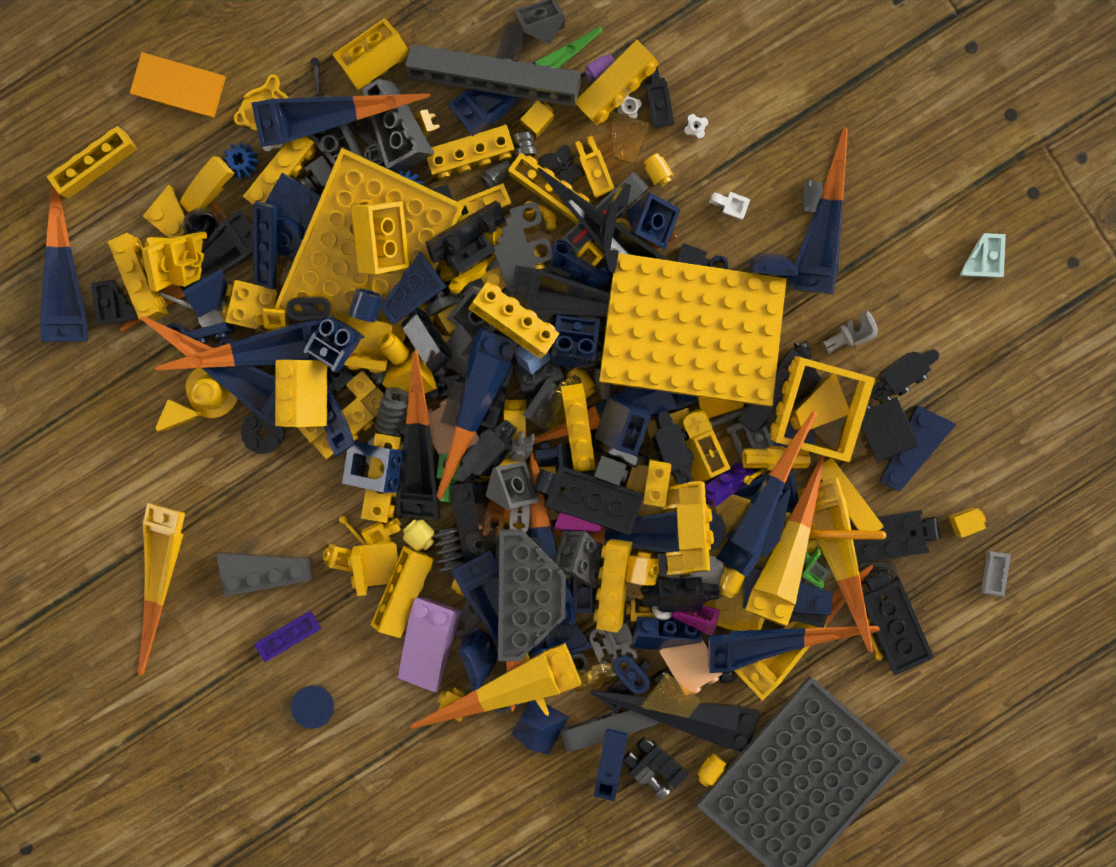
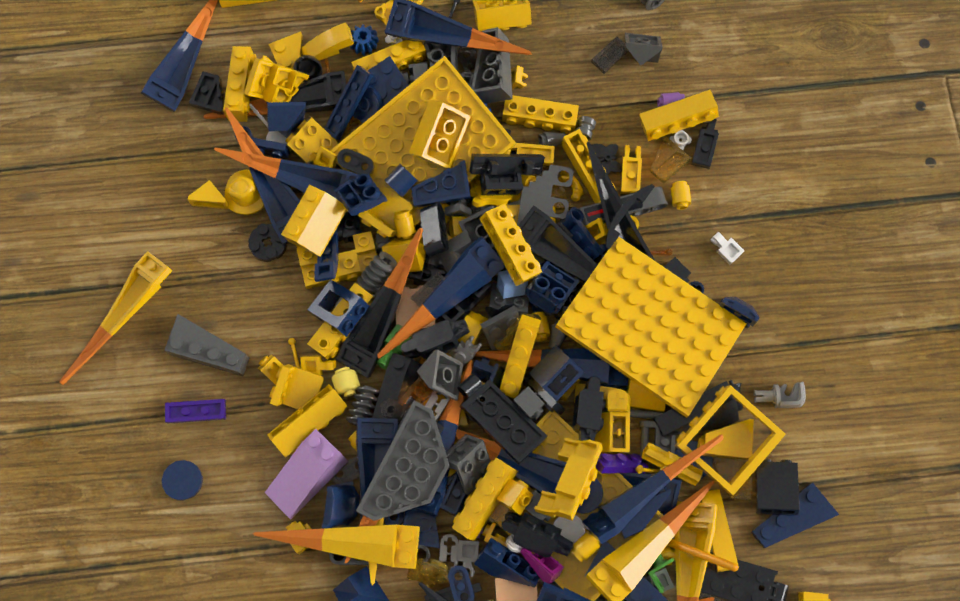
camera: 25 degrees right, 15 degrees down
dark grey brick [405,44,581,107] -> none
dark blue plate [448,27,602,136] -> none
yellow brick [520,100,554,138] -> none
magenta slope [555,512,603,533] -> none
dark blue slope [627,192,681,249] -> none
yellow bracket [643,459,671,507] -> none
white plate [684,114,708,138] -> none
dark blue plate [789,127,848,295] -> none
dark grey cone [803,180,824,213] -> none
black hinge [871,349,940,401] -> none
light aqua wing [960,233,1006,278] -> none

